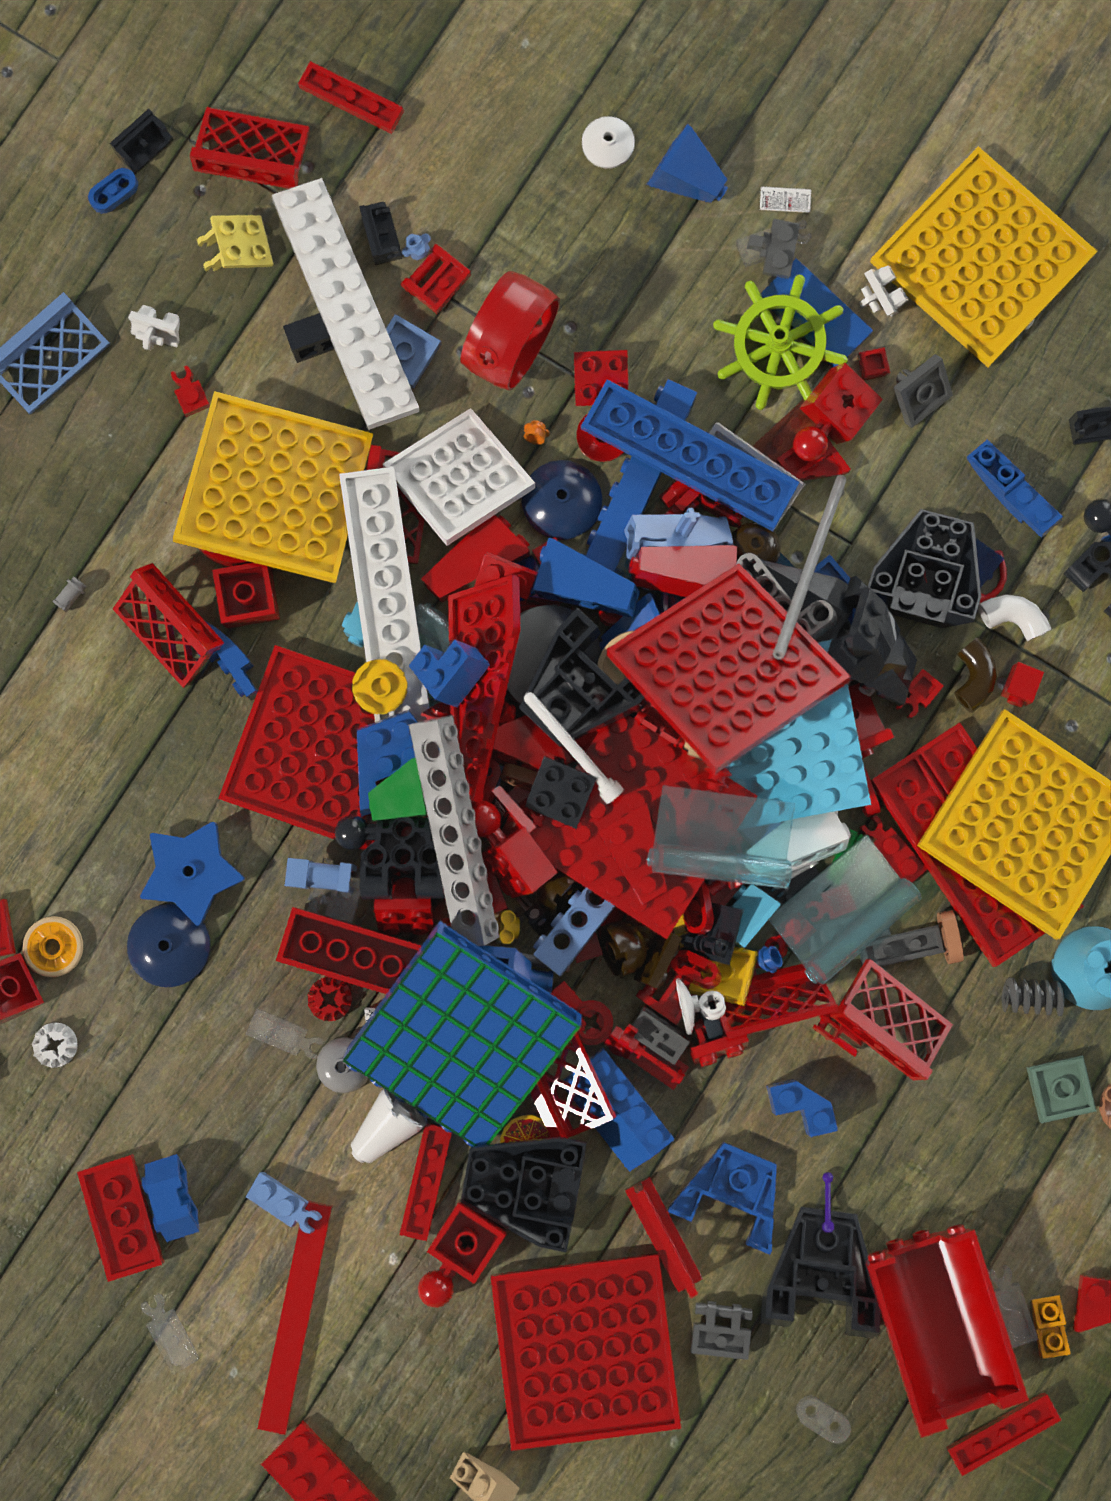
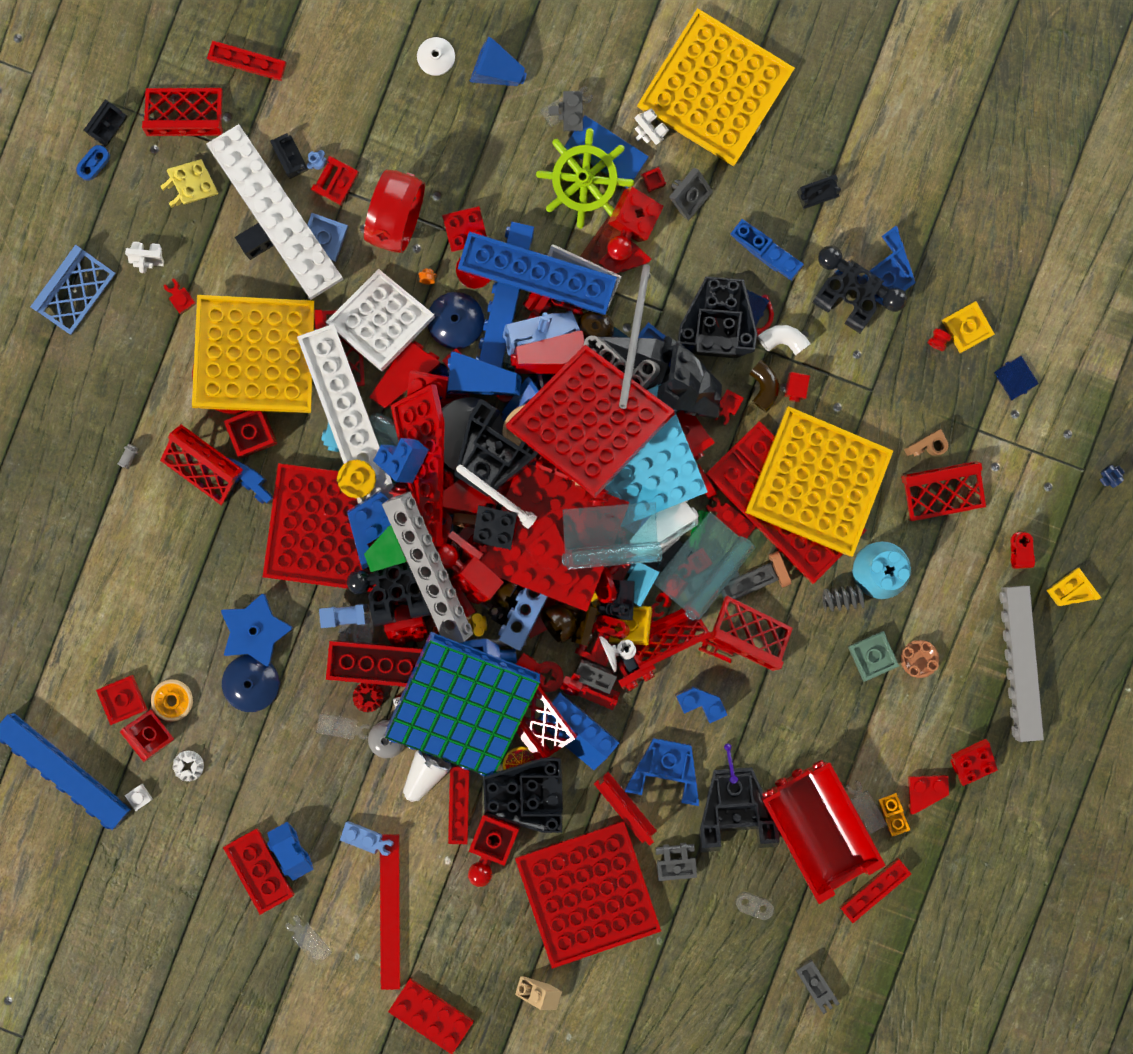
camera: 15 degrees left, 5 degrees up
blue plate [757,946,782,973] -> none
white sticker [760,187,811,212] -> none

